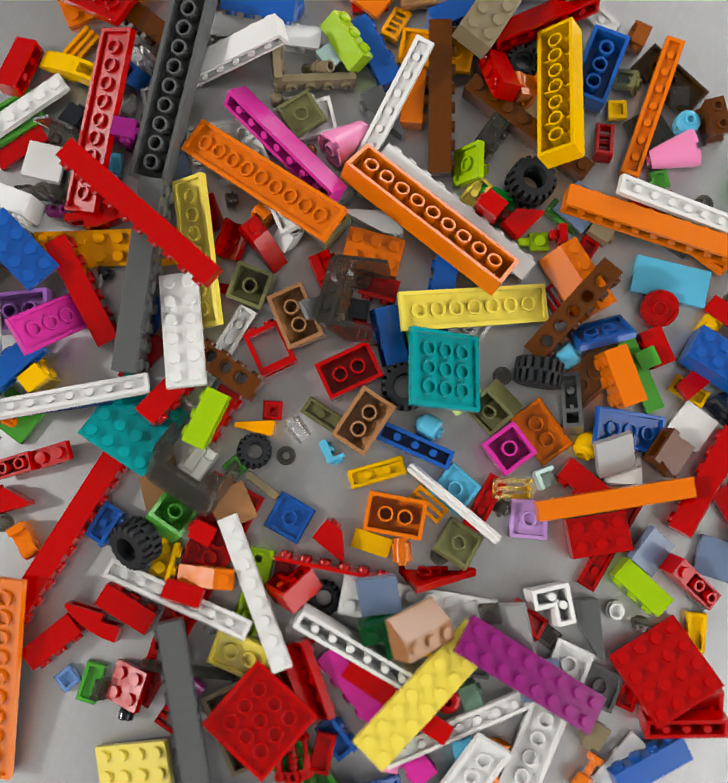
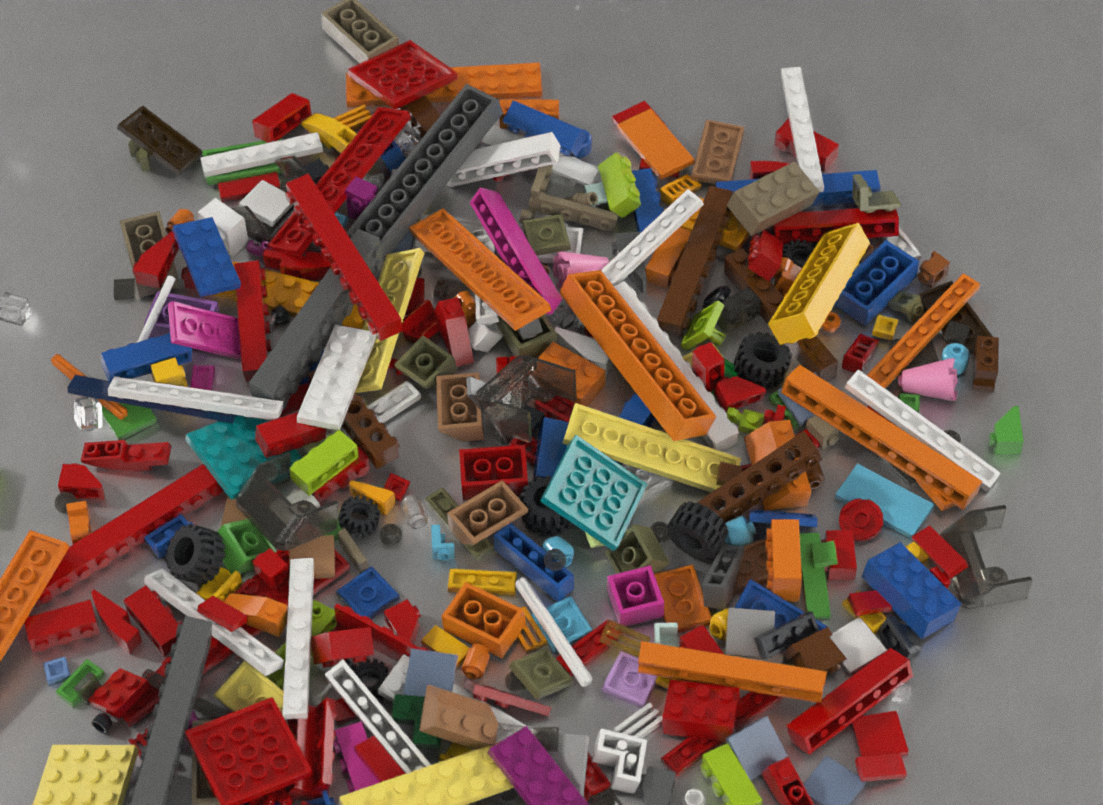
camera: 20 degrees right, 30 degrees down
red window [243,319,298,379] -> none
clear smoke plate [493,499,511,517] -> none
none -> dark pink tile [190,365,215,391]
none -> clear smoke plate [544,549,566,571]
none -> white tile [614,703,662,738]
none -> black gear [702,285,731,309]
none -> reddish brown tile [716,462,742,486]
none -> black tile [754,611,819,660]

